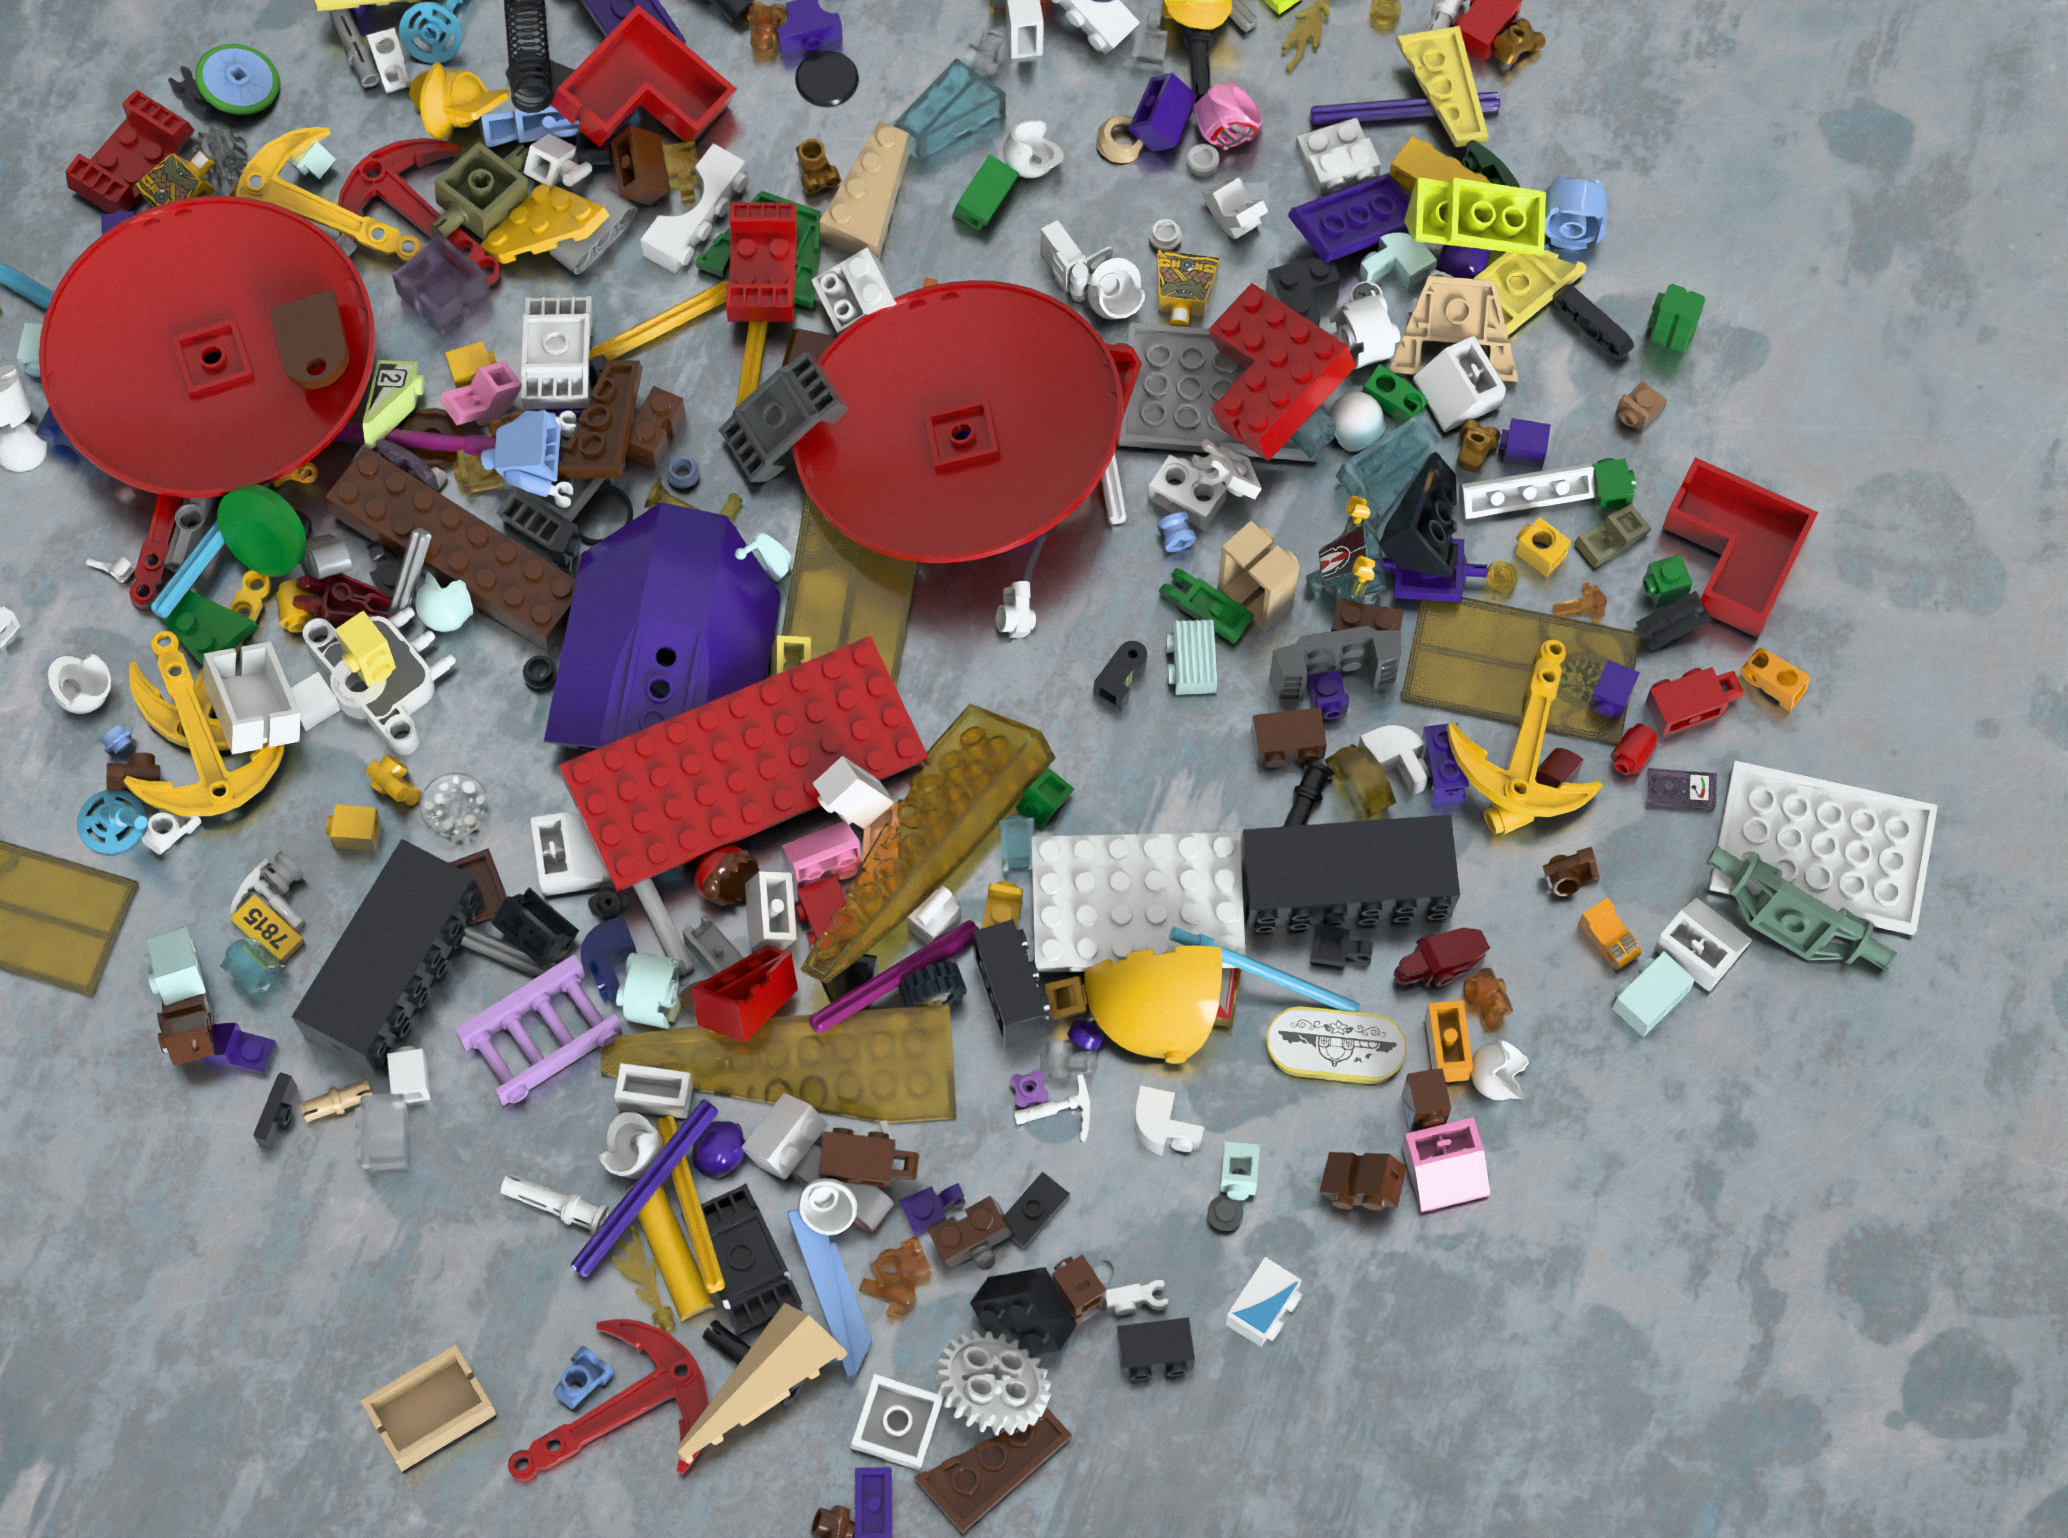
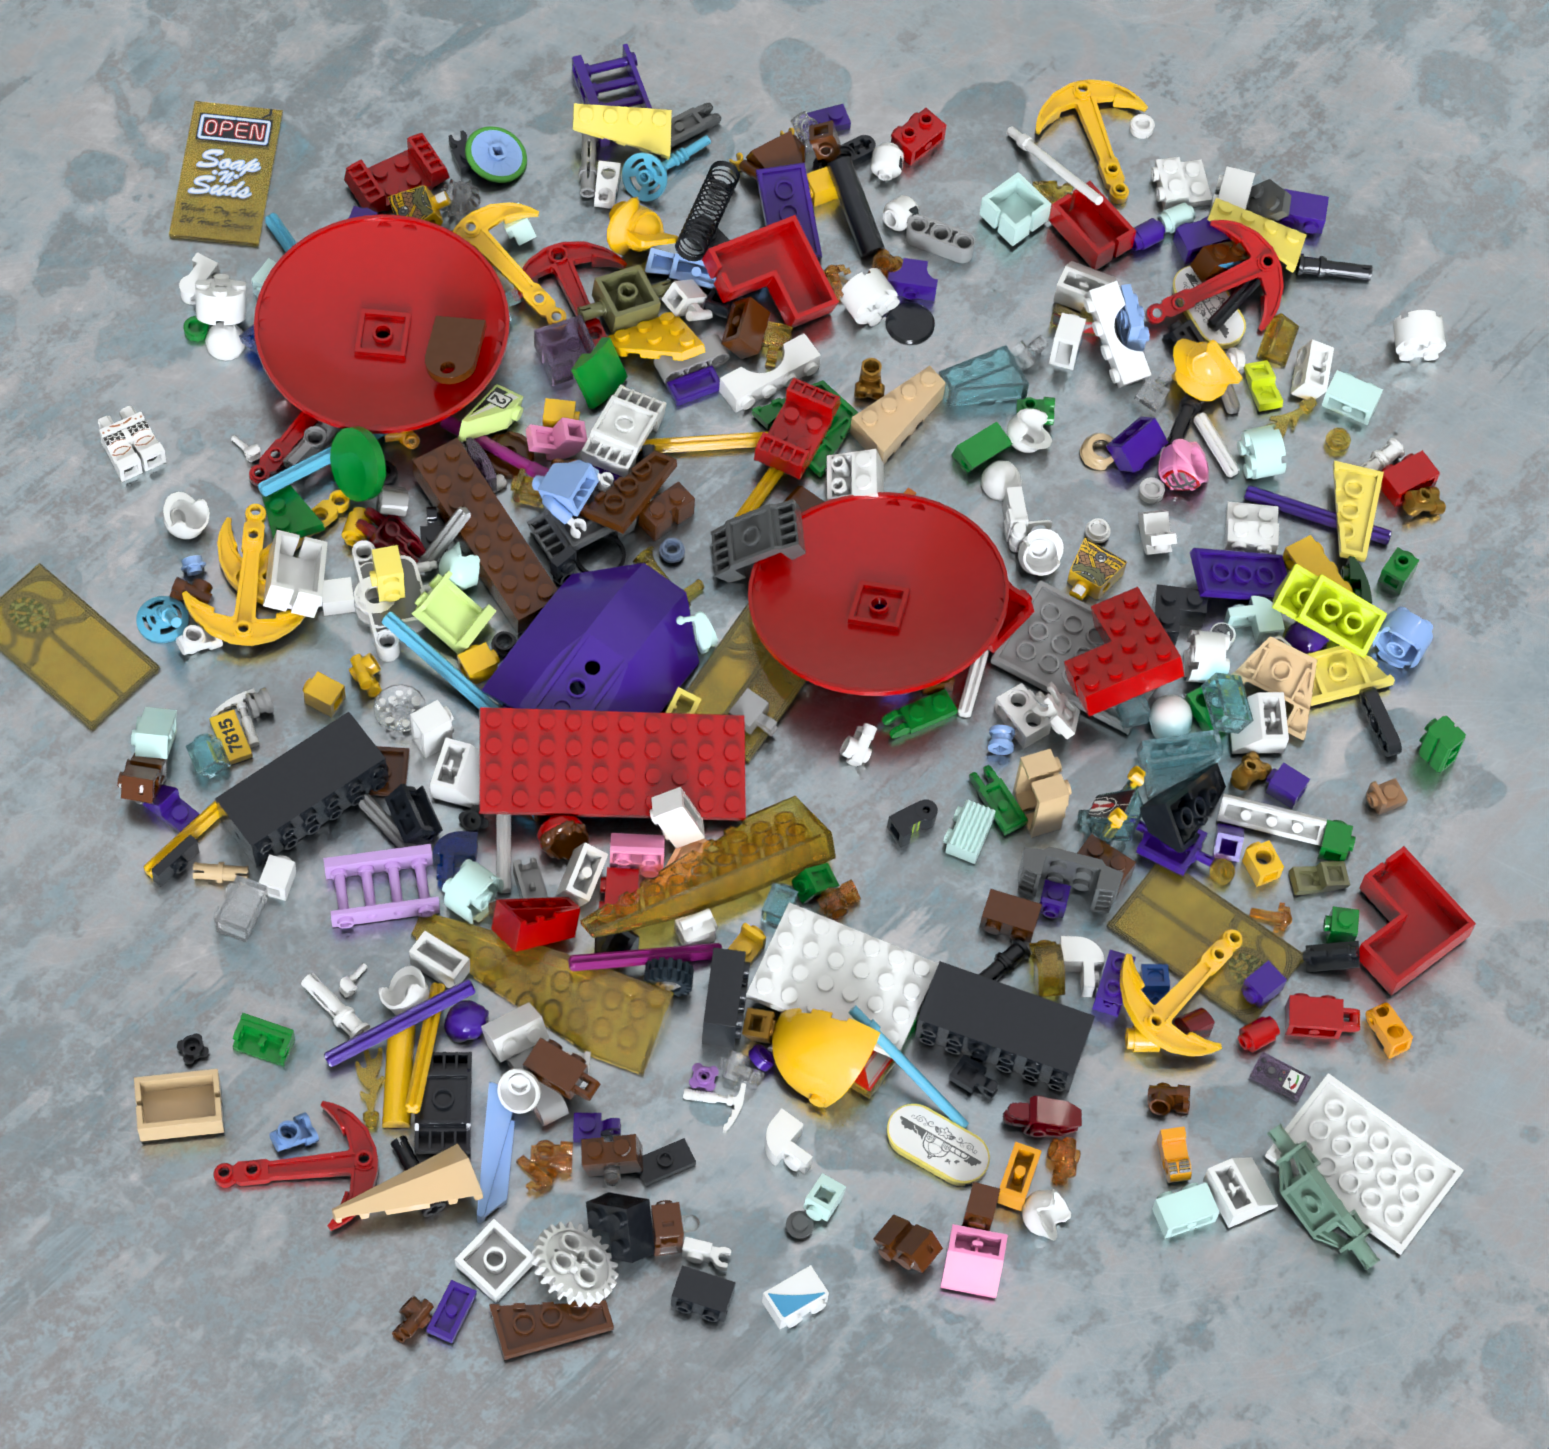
camera: 20 degrees right, 5 degrees down
none -> yellow axle [143,801,220,878]
none -> black plate [177,1033,209,1064]
none -> green hinge [232,1012,295,1067]
none -> white hand [339,963,368,998]
none -> medium azure axle [382,612,501,710]
none -> white brick [410,700,454,758]
none -> yellowish green panel [411,571,496,654]
none -> yellow brick [457,642,500,685]
none -> green slope [571,337,628,409]
none -> dark purple tile [666,365,720,406]
none -> light grey brick [729,688,778,736]
none -> clear orange plate [817,879,861,920]
none -> clear orange piece [823,264,851,302]
none -> white brick [840,268,900,327]
none -> green hinge [882,689,957,739]
none -> white piece [981,461,1022,501]
none -> green plate [1016,397,1055,425]
none -> blue slope [1141,964,1170,1005]
none -> white axle [1194,412,1240,478]
none -> clear light blue brick [1201,672,1254,734]
none -> brick [1213,823,1244,862]
none -> light aqua brick [1237,424,1286,479]
none -> green brick [1378,547,1419,594]

